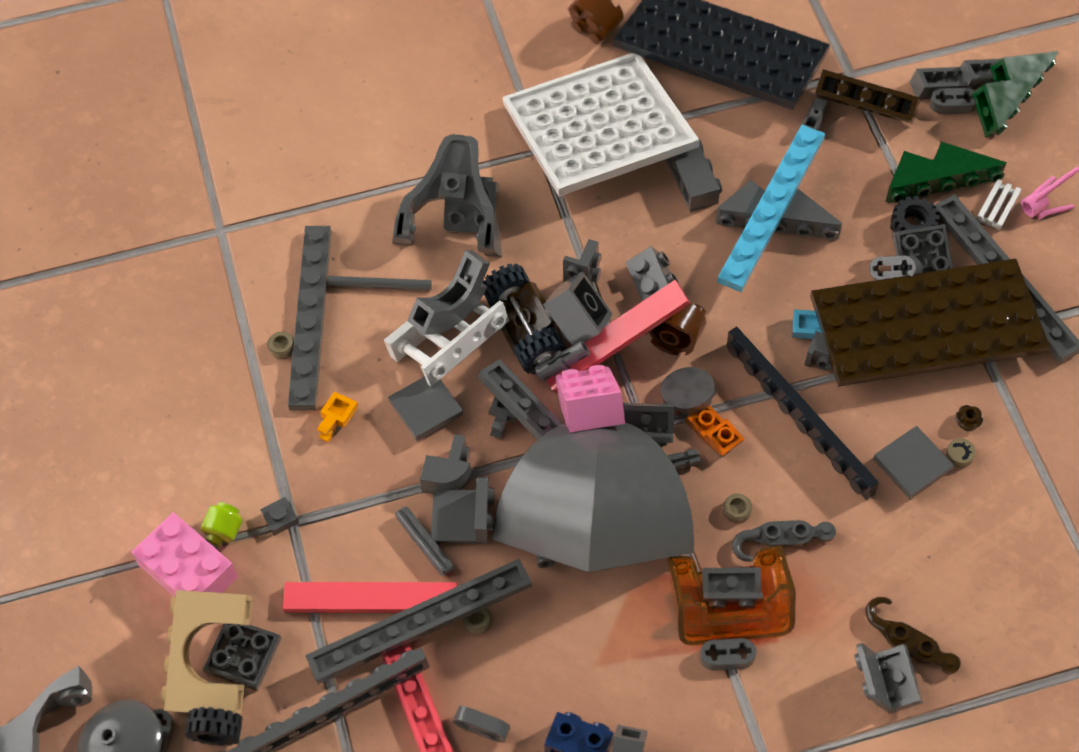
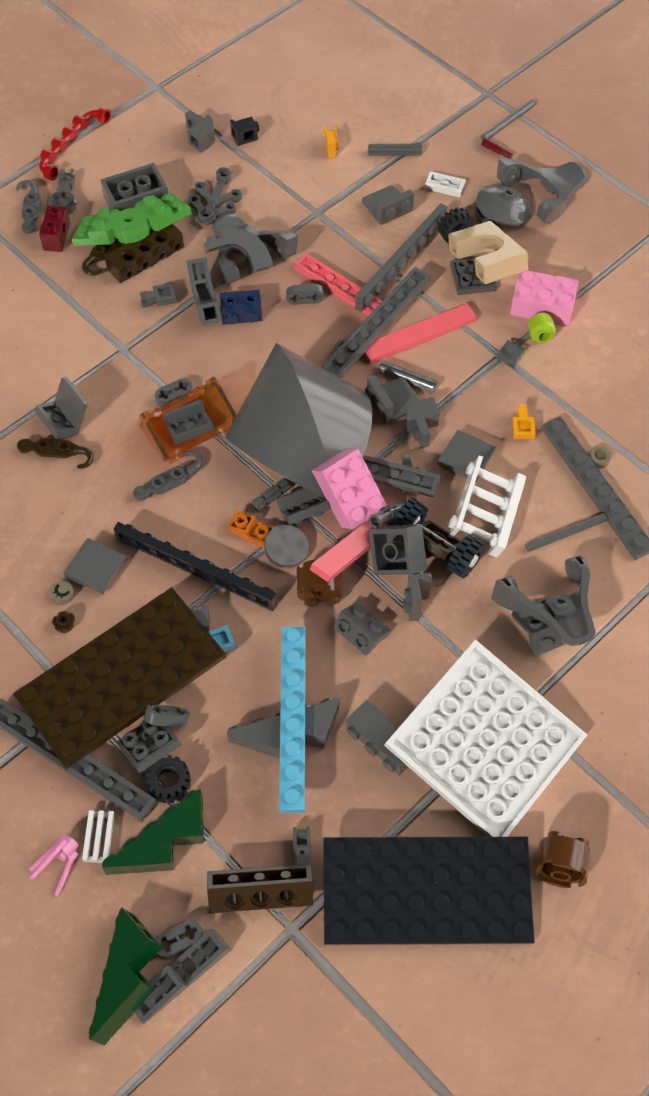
camera: 150 degrees right, 0 degrees up
dark grey arch [407,250,490,335] -> none
dark tan tile [723,494,752,523] -> none

